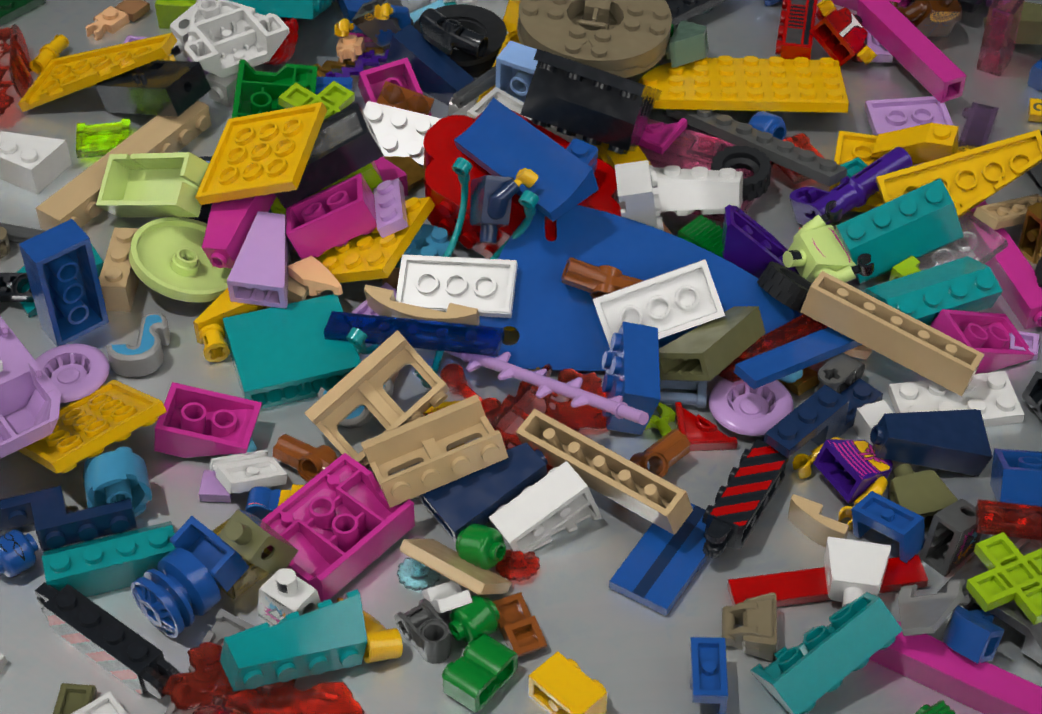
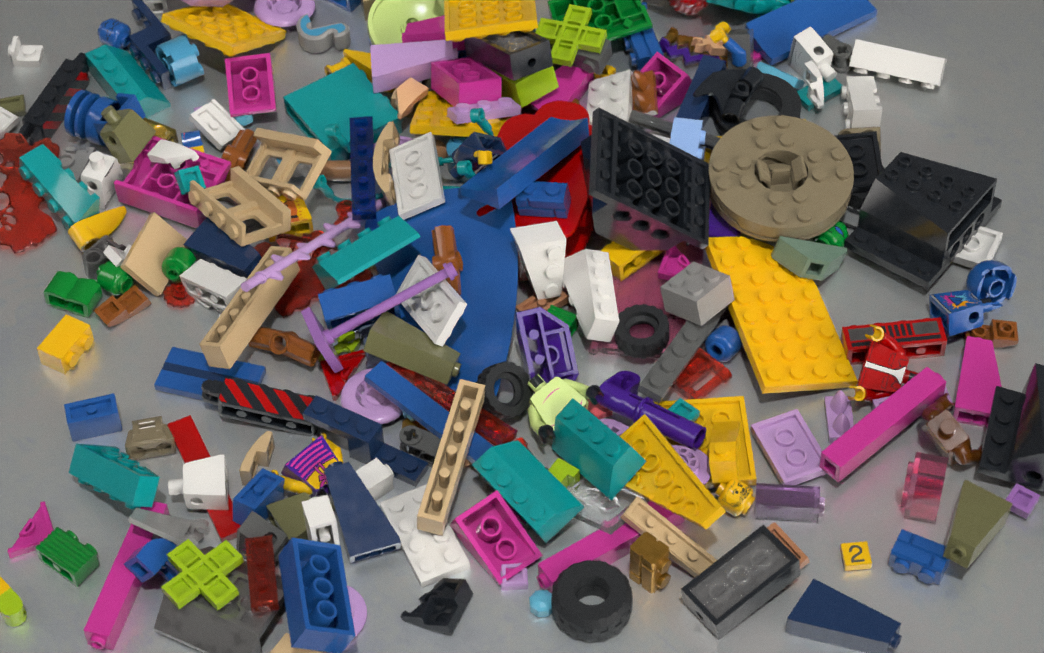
camera: 75 degrees right, 5 degrees up
none -> white slope [147,139,199,170]
none -> teal plate [174,166,206,195]
none -> medium lavender tile [301,262,458,373]
none -> white brick [302,495,340,545]
none -> teal slope [312,216,420,290]
none -> light grey brick [660,261,735,326]
none -> lavender tile [824,390,854,444]

